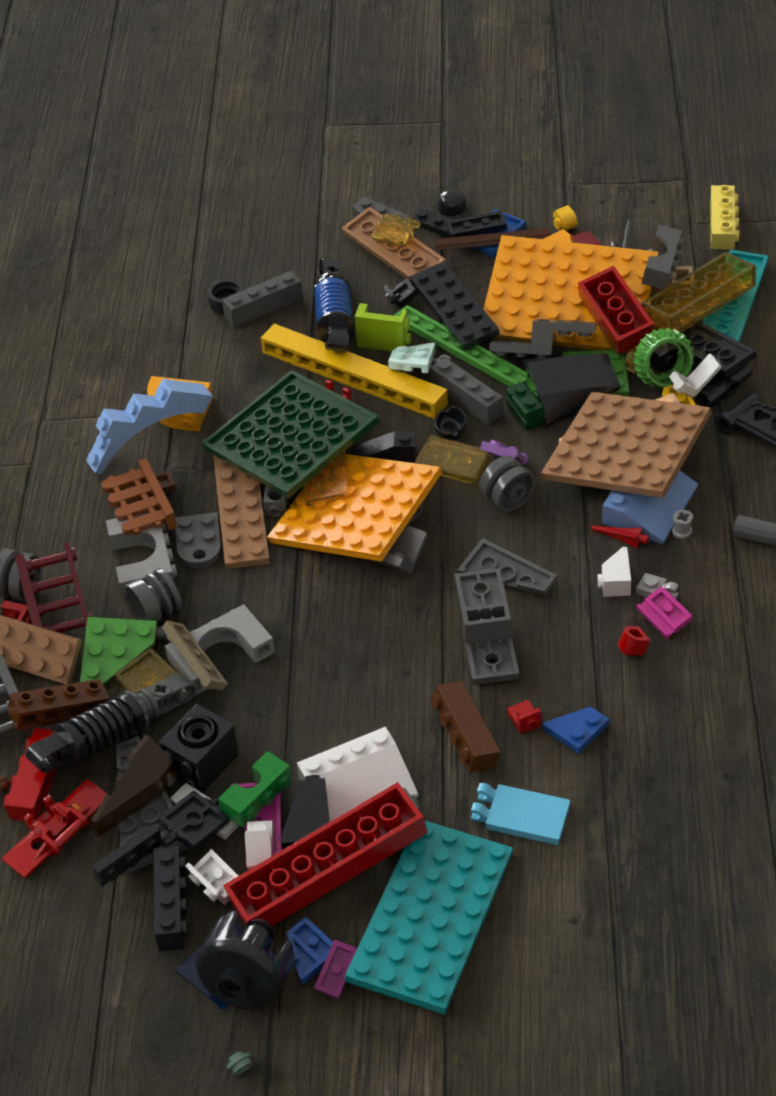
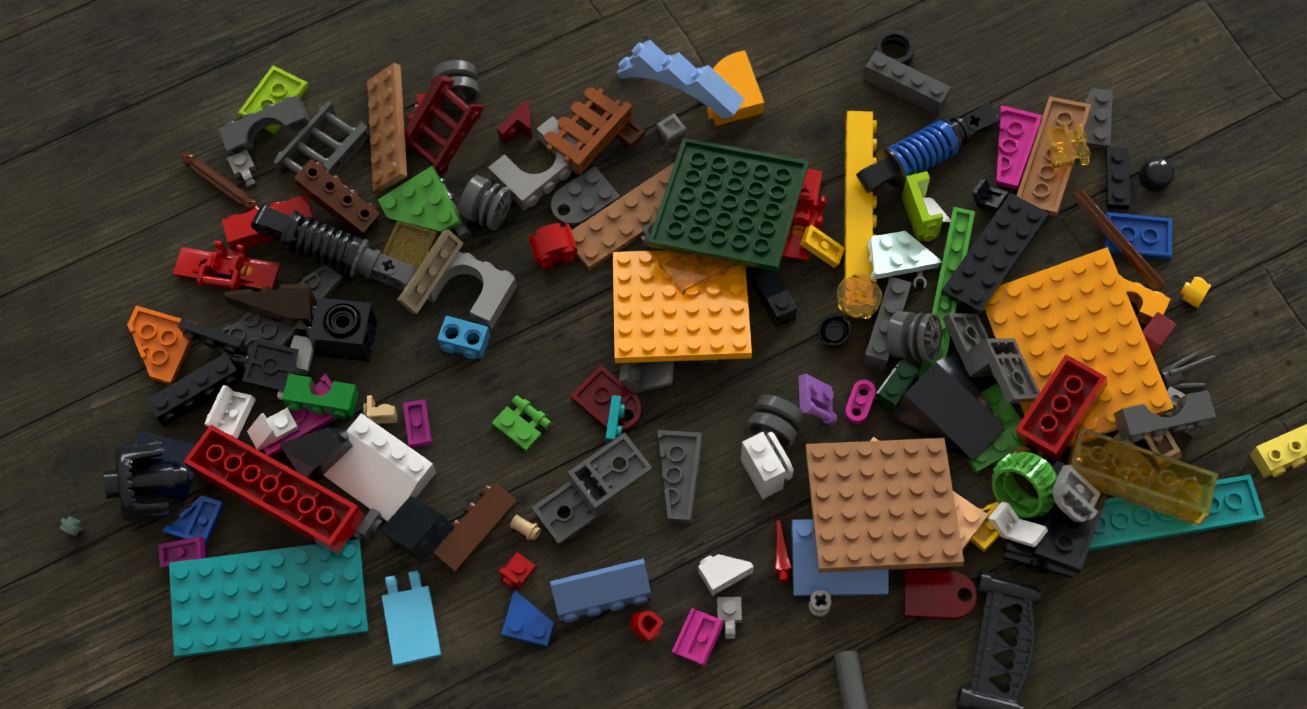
camera: 60 degrees right, 20 degrees up
clear yellow tile [414,435,490,484] -> none
black plate [446,210,507,238] -> none
none -> orange plate [127,306,197,385]
none -> tan bracket [363,395,398,424]
none -> black brick [380,496,454,563]
none -> magenta plate [403,399,432,448]
none -> dark azure brick [437,316,491,359]
none -> bright green plate [492,395,552,453]
none -> dark red slope [497,100,532,144]
none -> tan pin [510,515,541,541]
none -> red brick [528,223,578,270]
none -> medium blue slope [550,559,651,622]
none -> dark red tile [570,365,642,432]
none -> teal plate [606,395,625,445]
none -> light grey tile [657,114,686,142]
none -> white brick [741,432,793,499]
none -> yellow plate [800,225,845,268]
none -> clear yellow plate [836,274,882,319]
none -> dark pink plate [845,380,876,424]
none -> dark grey wheel [887,311,942,361]
none -> dark red tile [904,569,977,620]
none -> dark pink wing [996,105,1043,190]
none -> light grey slope [1052,465,1101,522]

